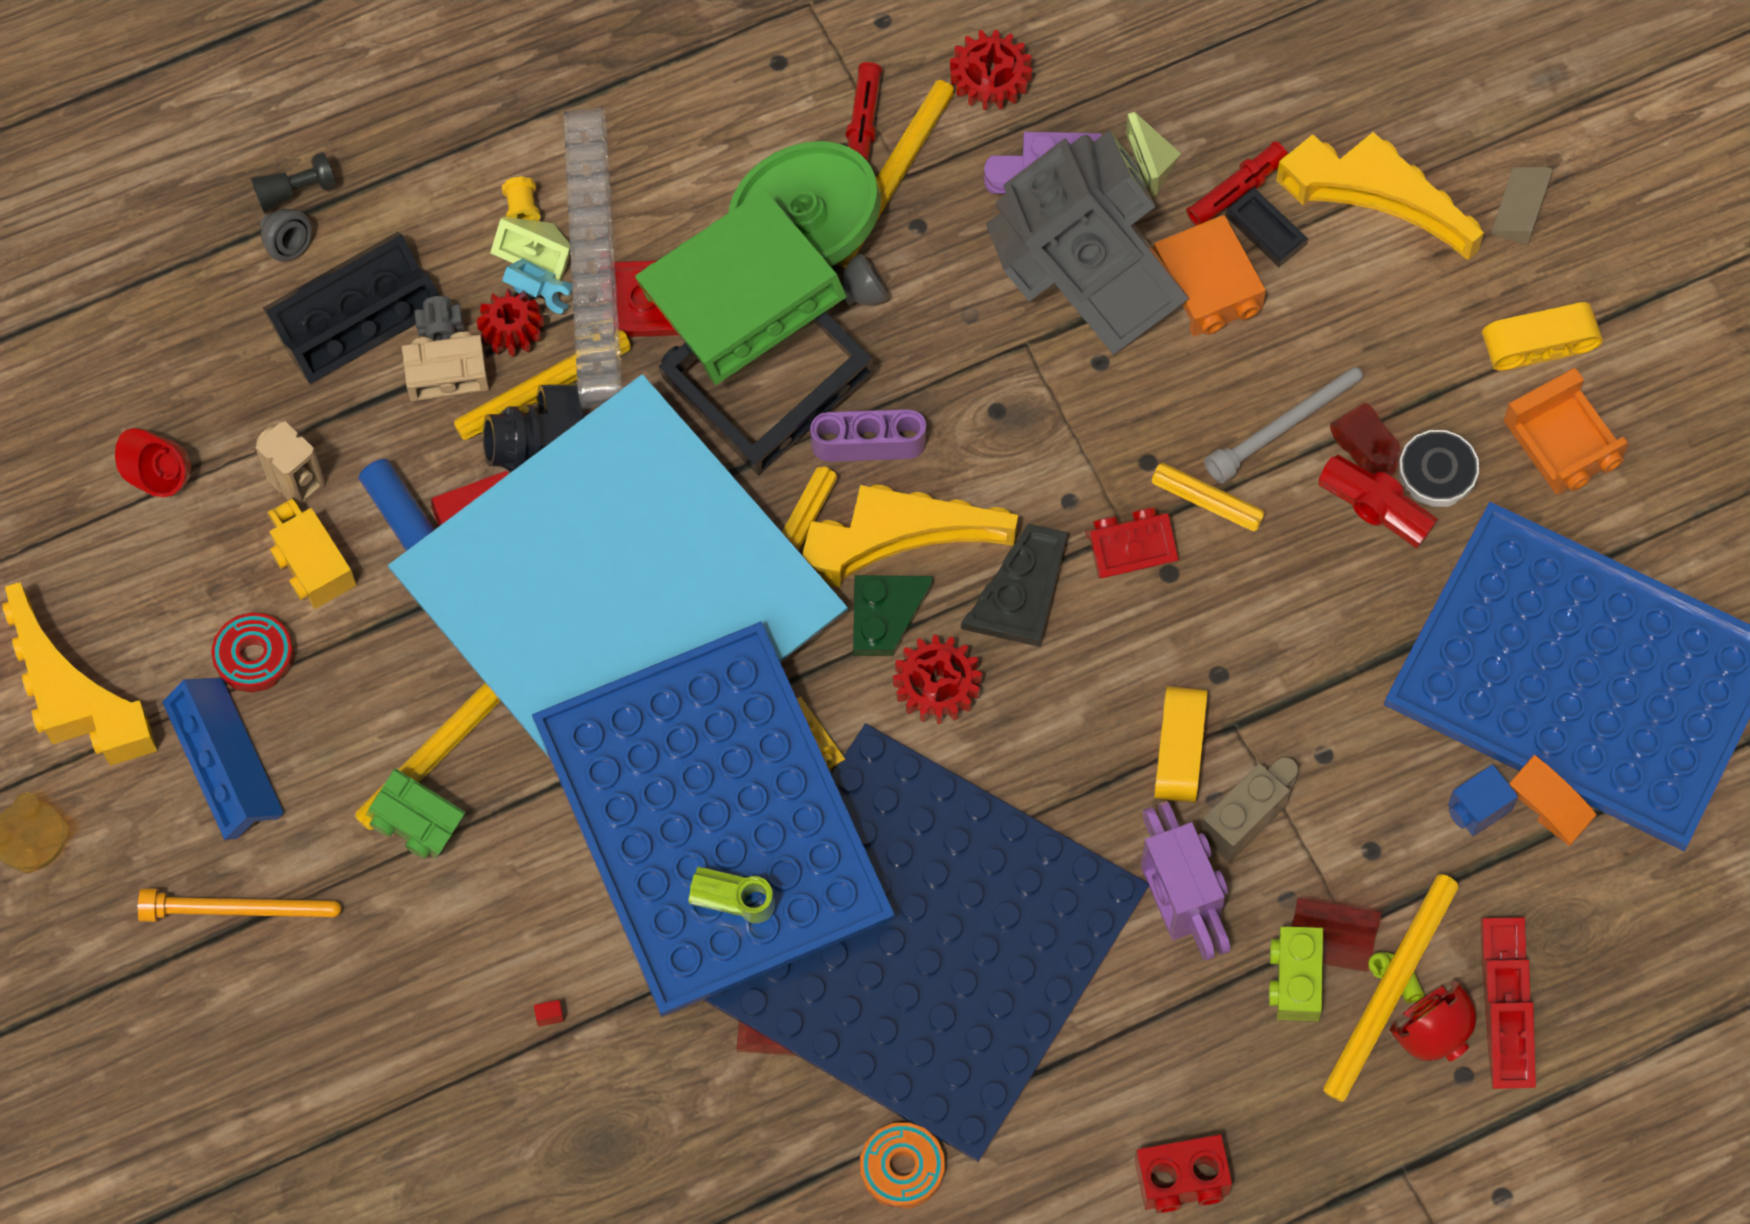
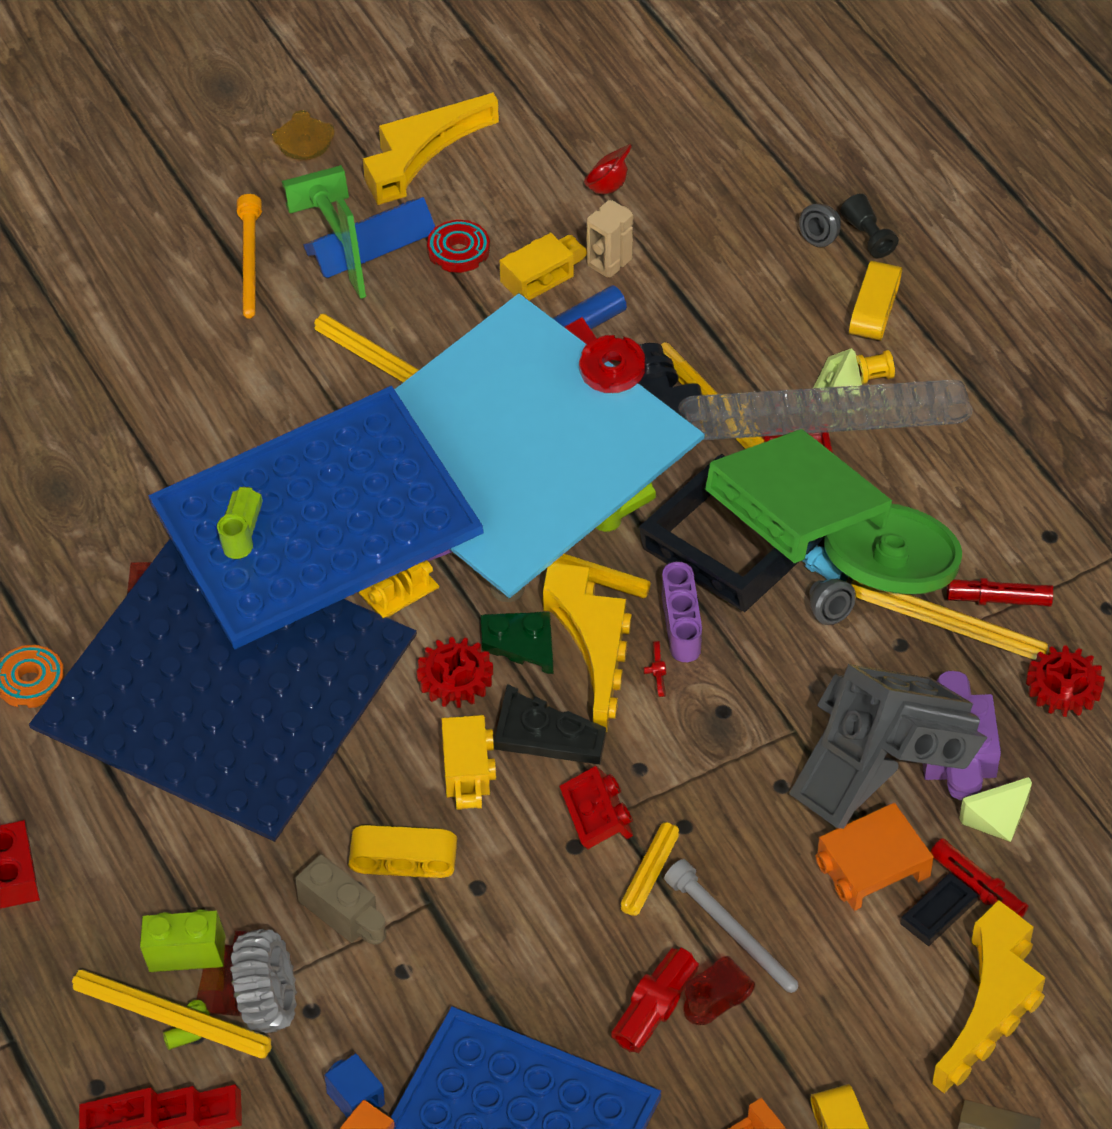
camera: 85 degrees right, 15 degrees down
black slope [263,231,439,384] -> none
bright green brick [365,768,465,859] -> none
tan brick [402,332,489,401] -> none
dark grey gear [414,296,464,341] -> none
red gear [476,288,544,357] -> none
medium azure plate [502,258,576,314] -> none
red piece [533,1000,564,1027] -> none
medium lavender brick [1141,801,1230,961] -> none
red cylinder [1389,981,1477,1062] -> none
black tile [1398,430,1479,507] -> none
none -> light grey gear [230,929,297,1034]
none -> bright green piece [282,165,366,299]
none -> yellow brick [441,715,496,810]
none -> red tile [579,335,645,393]
none -> red piece [644,641,667,697]
none -> yellow beam [849,261,902,341]

